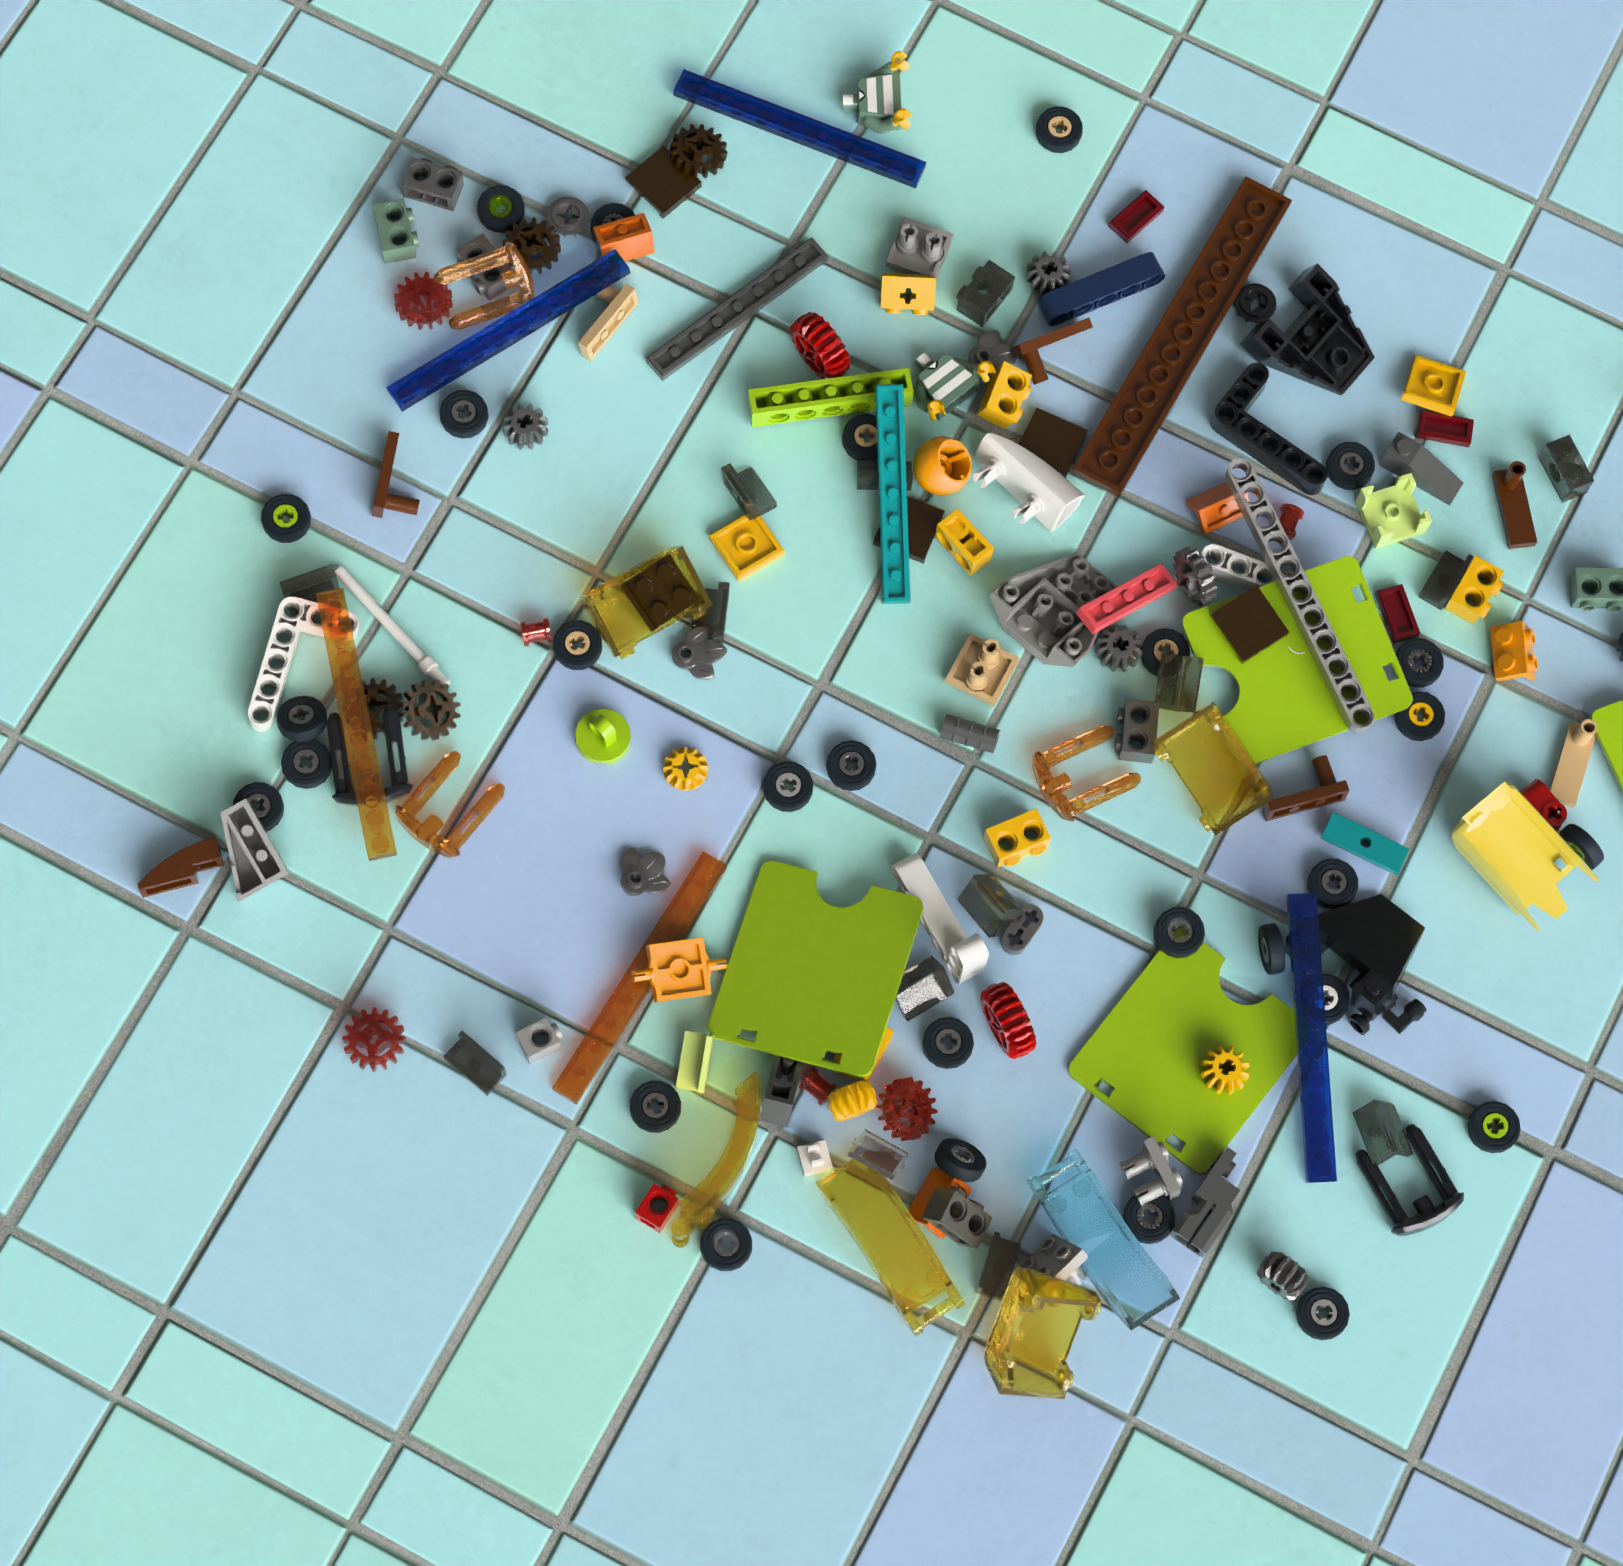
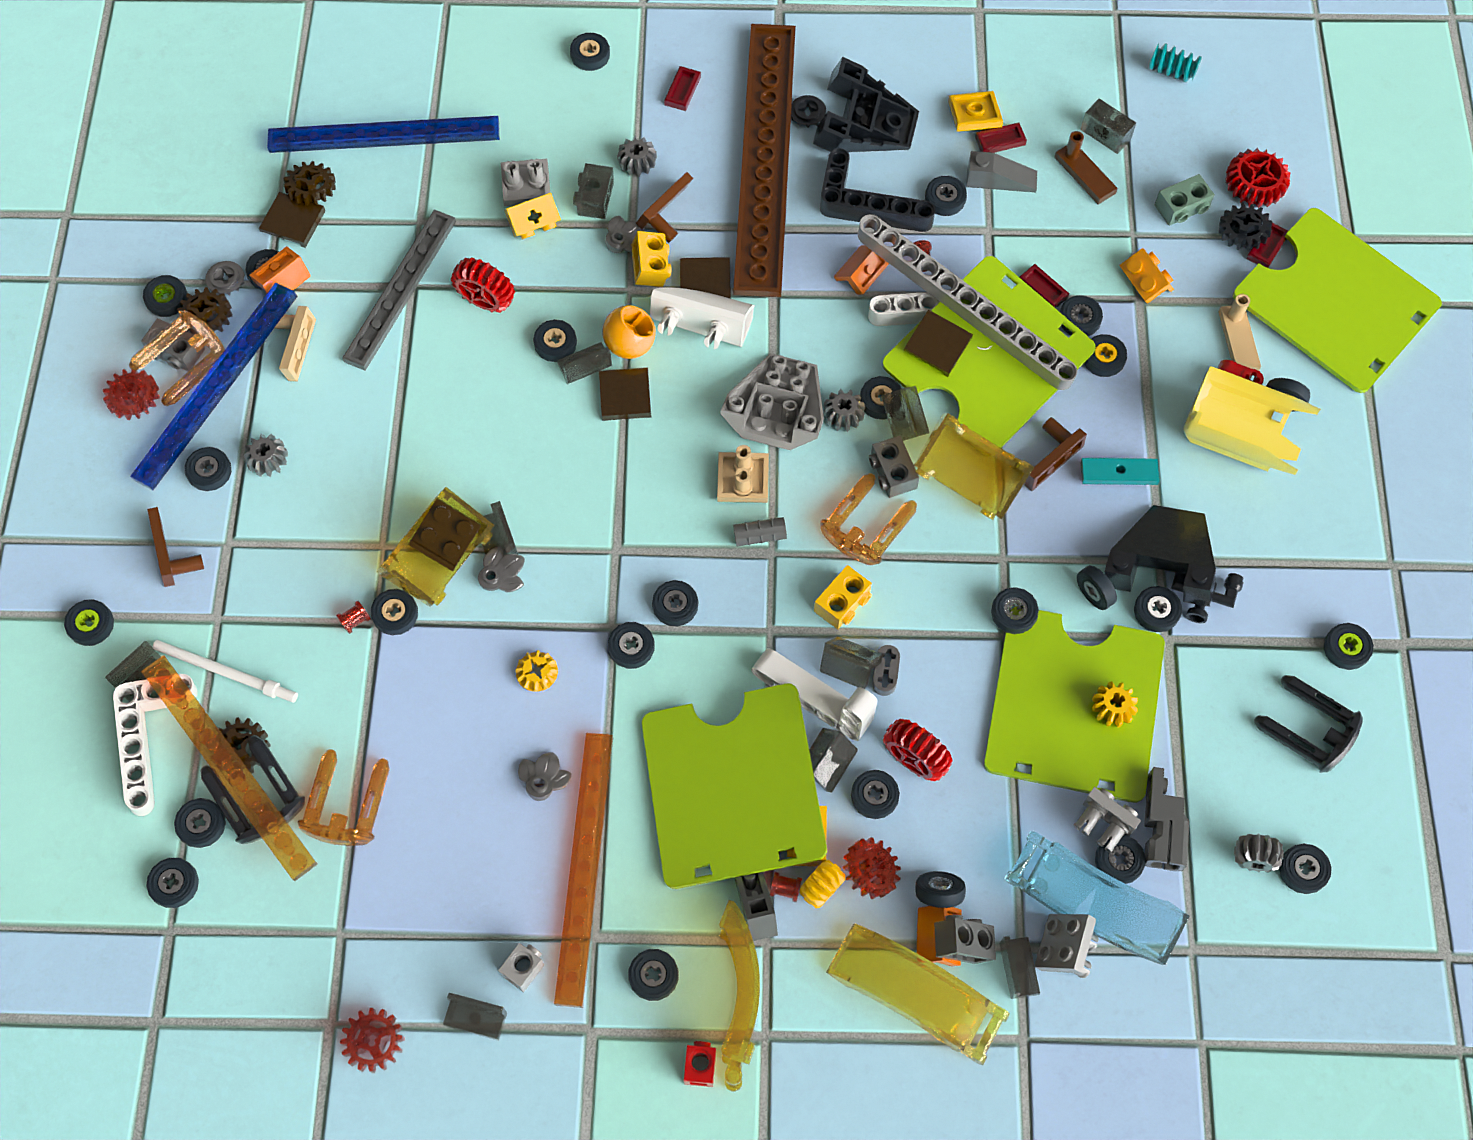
camera: 20 degrees left, 5 degrees down
reddish brown slope [137,836,224,898] -> none
light grey wedge [220,798,290,902] -> none
black bush [276,696,327,742] -> none
sand green brick [372,198,420,264] -> none
dark brown gear [399,679,461,741] -> none
dark grey brick [401,157,464,211] -> none
lime tile [575,709,631,764] -> none
light orange plate [631,937,727,1003] -> none
yellowish green panel [676,1030,714,1093] -> none
black bush [700,1218,752,1271] -> none
yellow tile [709,508,785,582] -> none
clear smoke panel [721,463,777,521] -> none
lime brick [748,368,914,427] -> none
white tile [797,1140,833,1177] -> none
torso [842,51,912,134] -> none
clear piece [848,1129,909,1180] -> none
teal tile [875,384,911,604] -> none
torso [914,353,996,421] -> none
yellow brick [935,509,994,576] -> none
clear yellow windscreen [984,1267,1101,1399] -> none
dark blue beam [1037,252,1166,326] -> none
coral plate [1076,563,1177,634] -> none
flat silver gear [1173,546,1217,606] -> none
clear blue plate [1286,893,1337,1183] -> none
black bush [1308,858,1358,909] -> none
clear smoke panel [1353,1099,1413,1165] -> none
yellowish green panel [1355,473,1432,549] -> none
clear smoke panel [1418,551,1474,610] -> none
yellow brick [1445,555,1504,625] -> none

